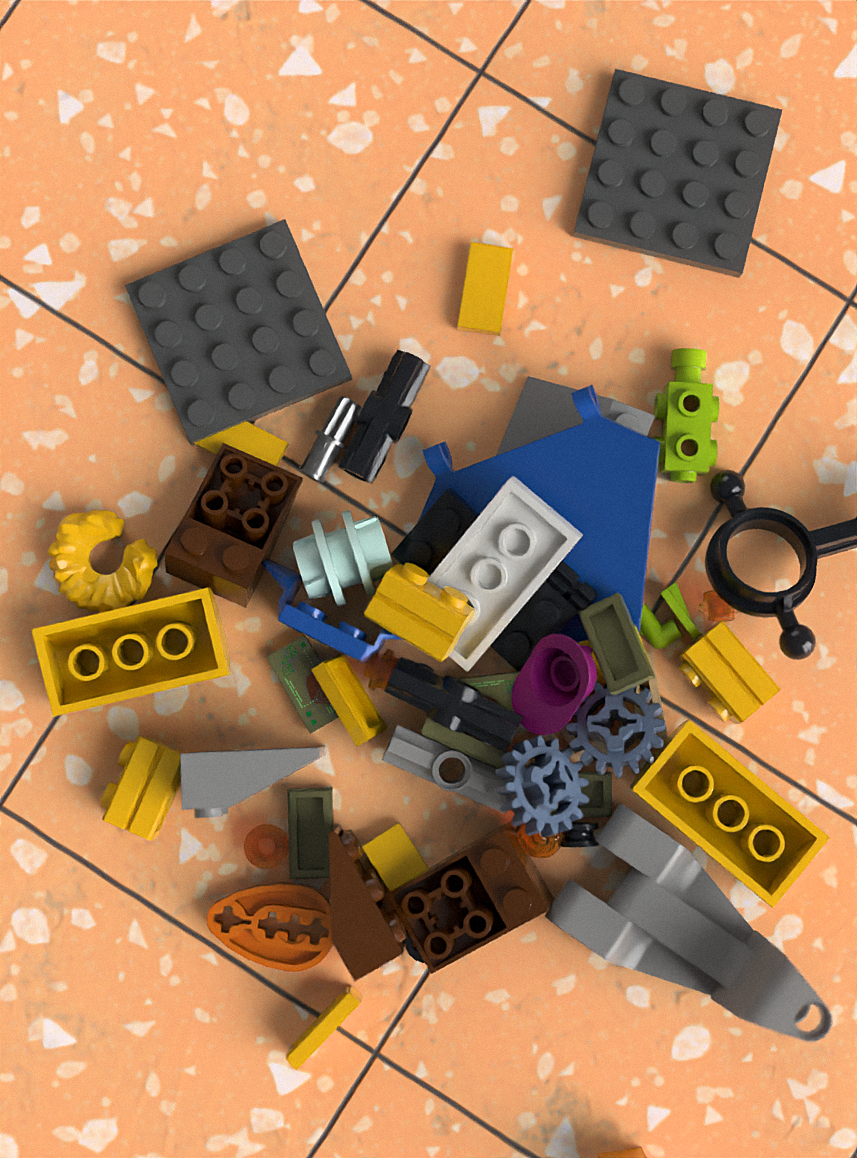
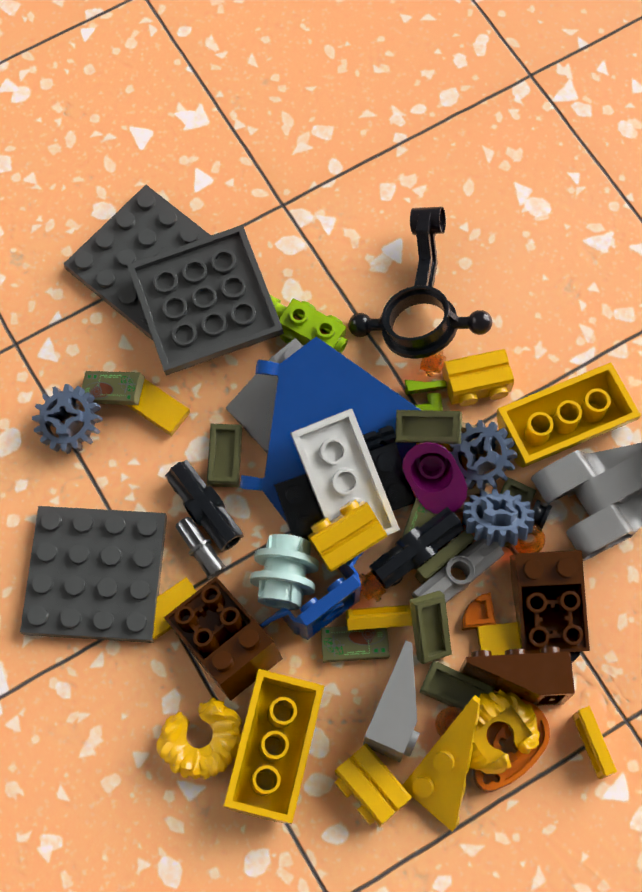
camera: 65 degrees left, 15 degrees down
none -> sand blue gear [32,384,103,454]
none -> olive tile [82,371,145,405]
none -> dark grey plate [127,225,284,376]
none -> olive tile [207,424,243,488]
none -> yellow wing [402,695,481,832]
none -> olive tile [409,590,452,664]
none -> orange tile [462,592,496,630]
none -> yellow piece [465,690,540,774]

